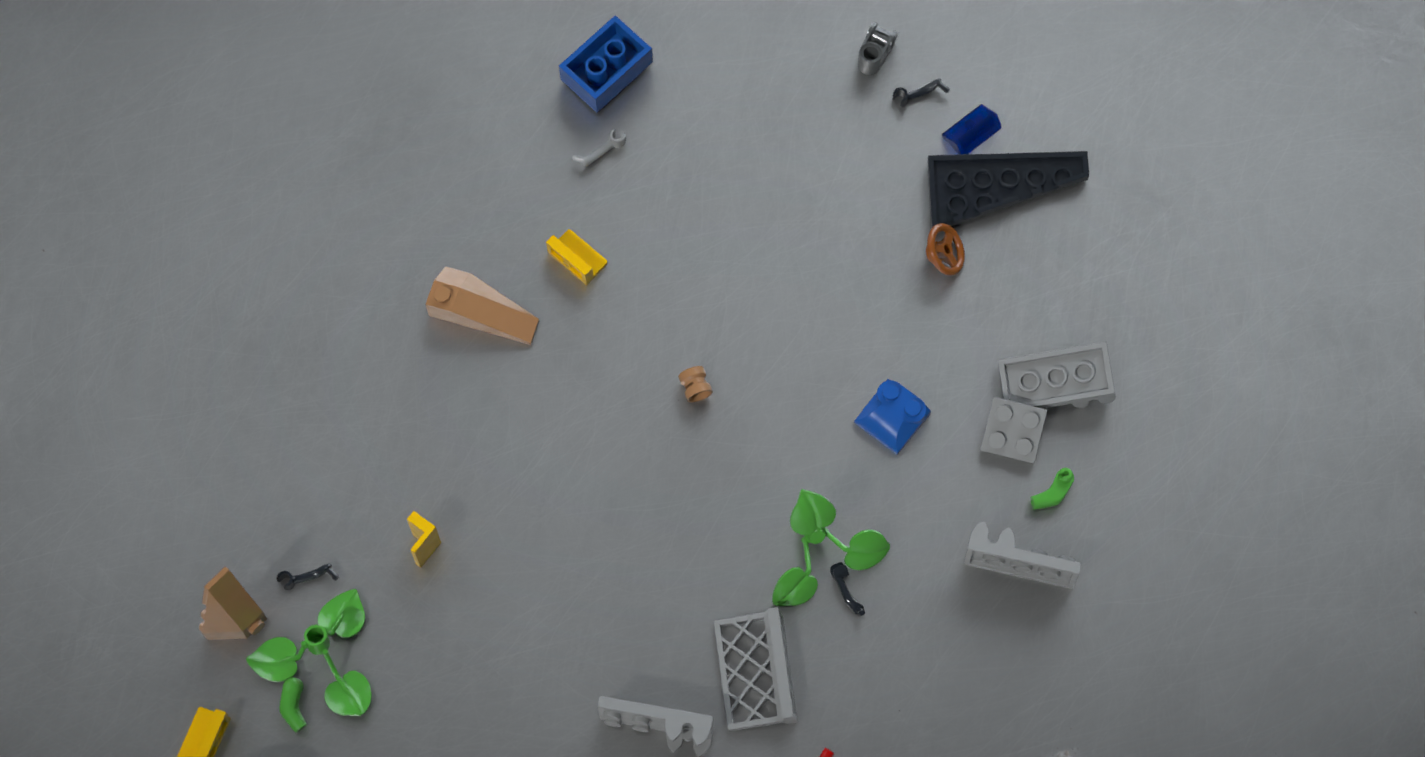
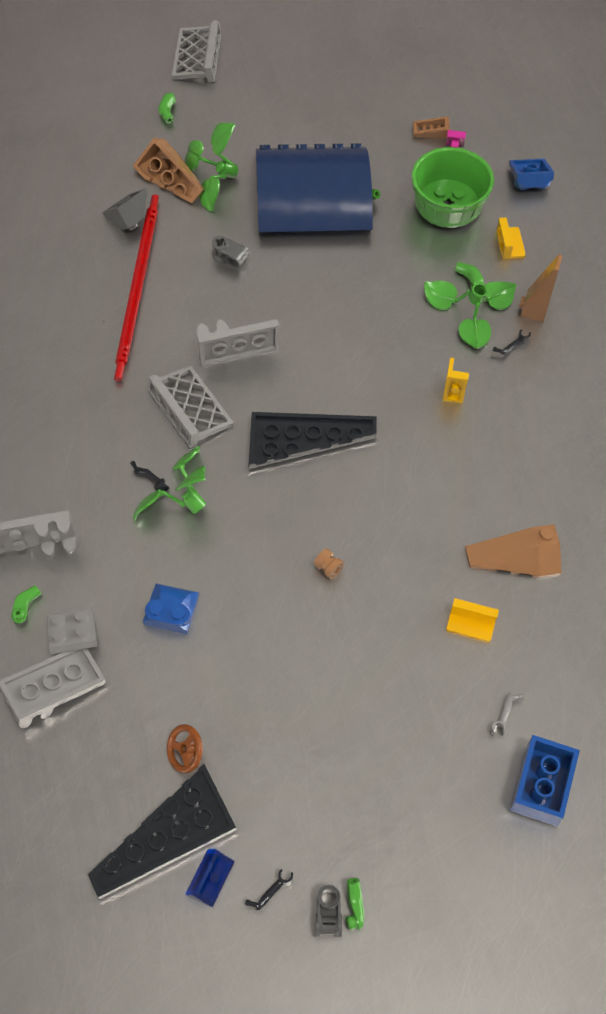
camera: 150 degrees right, 10 degrees down
none -> black wing [248,412,377,469]
none -> bright green arm [345,878,364,930]

